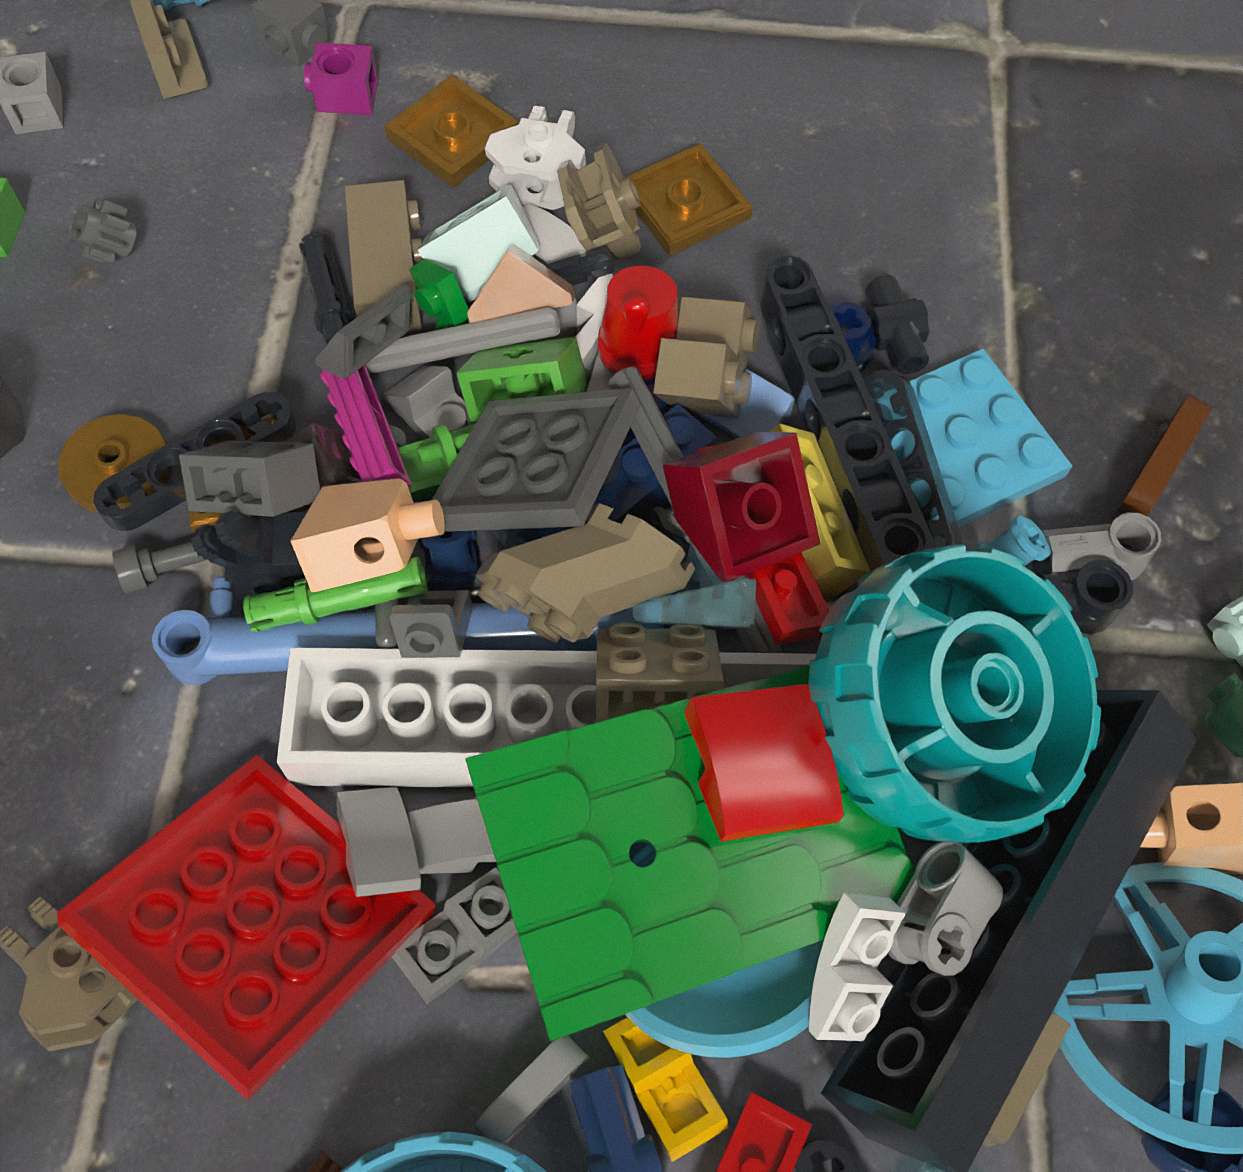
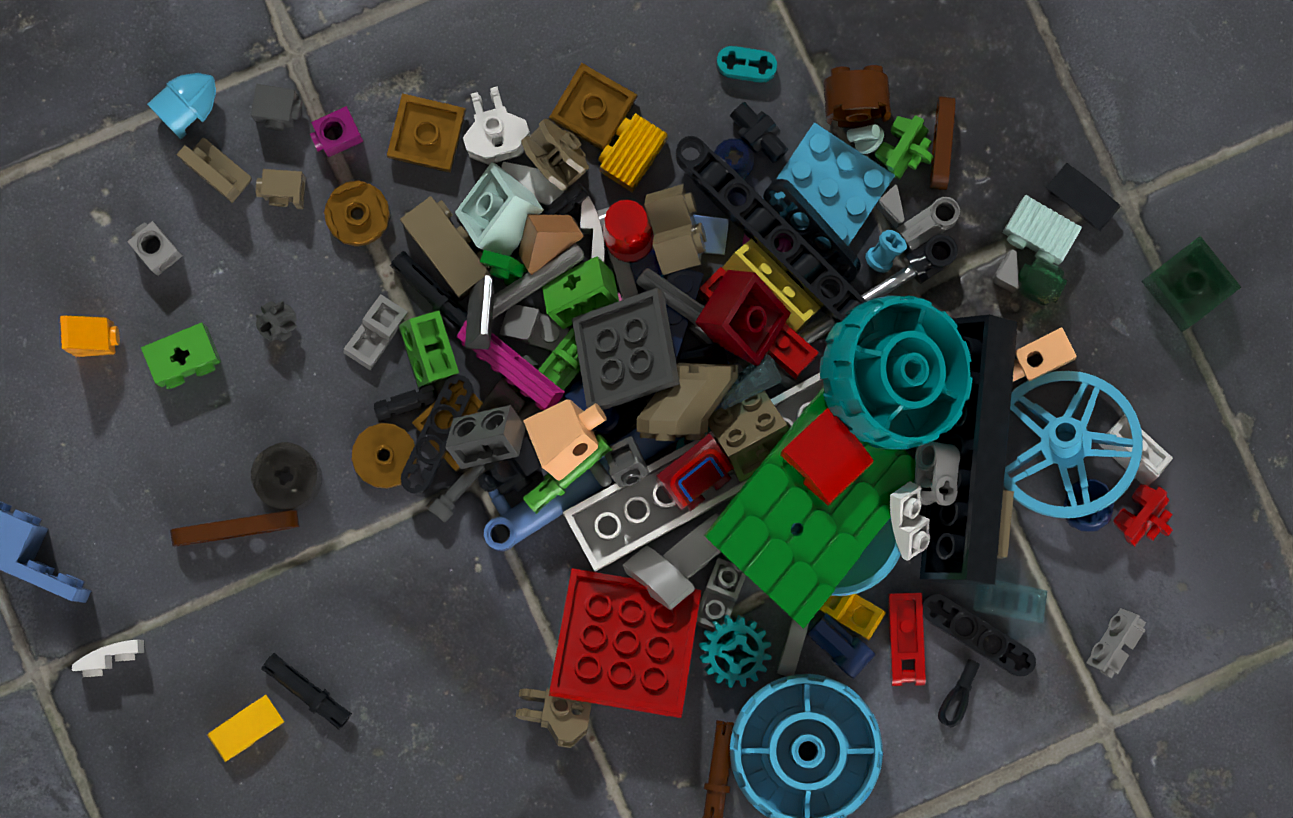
camera: 30 degrees left, 20 degrees up
none -> dark tan brick [256,169,306,209]
none -> pearl gold plate [324,181,390,246]
none -> light grey slope [343,294,408,370]
none -> black axle [374,384,438,421]
none -> bright green brick [398,311,459,388]
none -> yellow brick [598,113,668,193]
none -> dark red slope [656,433,734,512]
none -> teal gear [699,615,772,688]
none -> teal beam [716,46,777,83]
none -> reddish brown brick [823,65,891,128]
none -> light aqua plate [847,124,884,154]
none -> bright green hips [875,115,934,180]
none -> light grey slope [876,185,905,228]
none -> light grey slope [992,249,1018,293]

